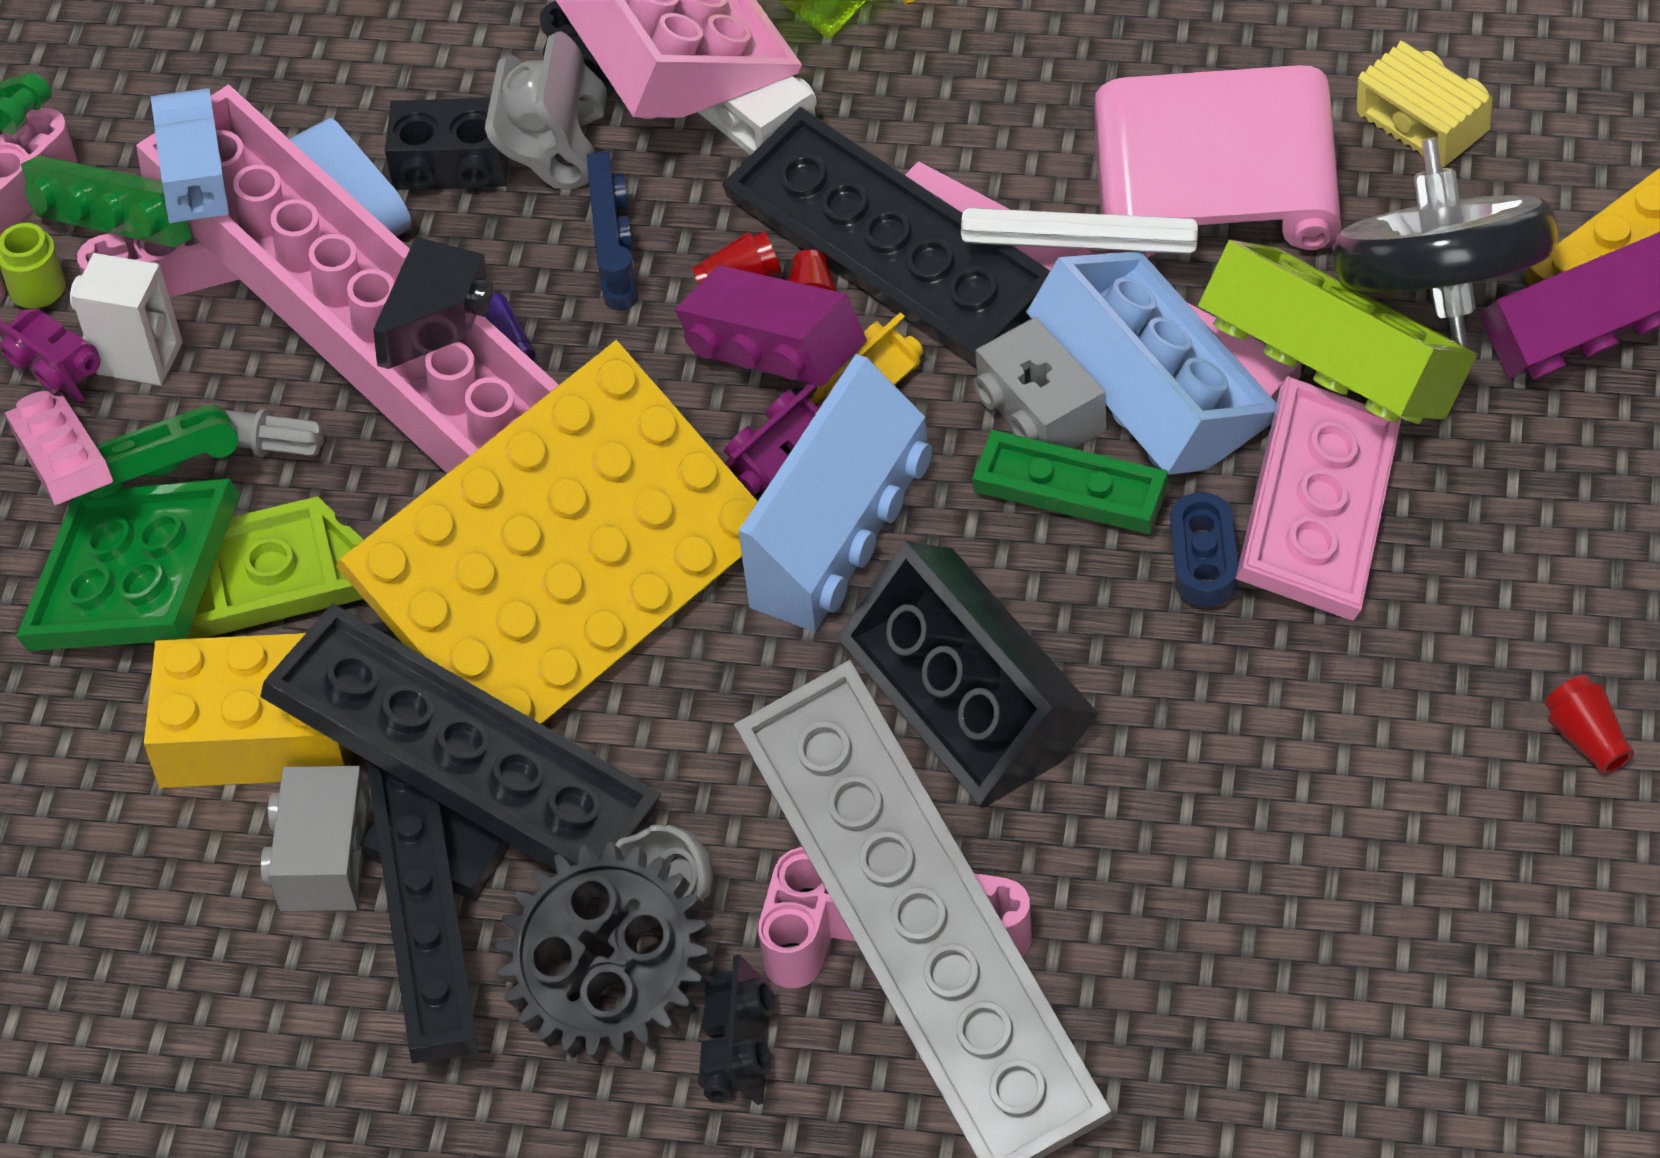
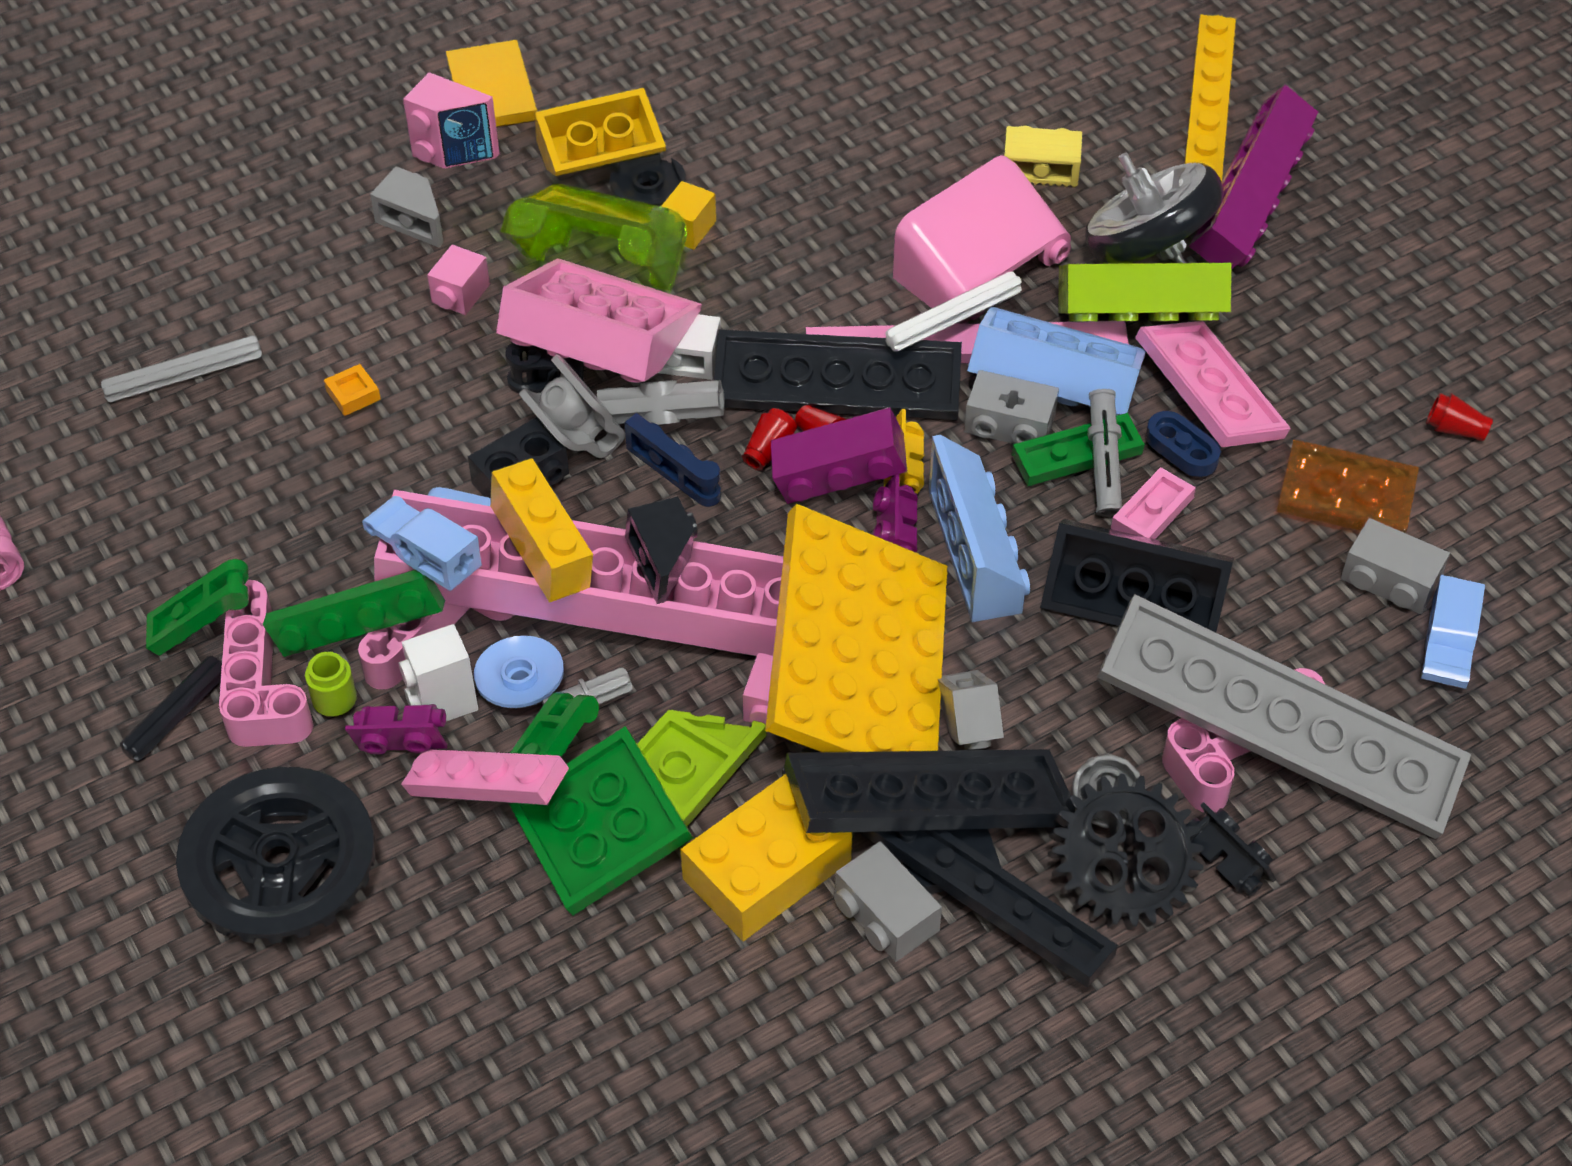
camera: 45 degrees left, 0 degrees up
none -> light blue dish [474,636,564,708]
none -> yellow brick [490,458,593,603]
none -> light grey piece [597,380,725,425]
none -> light grey slope [938,670,1004,749]
none -> light grey pin [1088,389,1123,517]
none -> bright pink plate [1111,467,1196,539]
none -> clear orange plate [1276,440,1419,533]
none -> light grey brick [1341,518,1450,615]
none -> light blue piece [1421,575,1485,689]

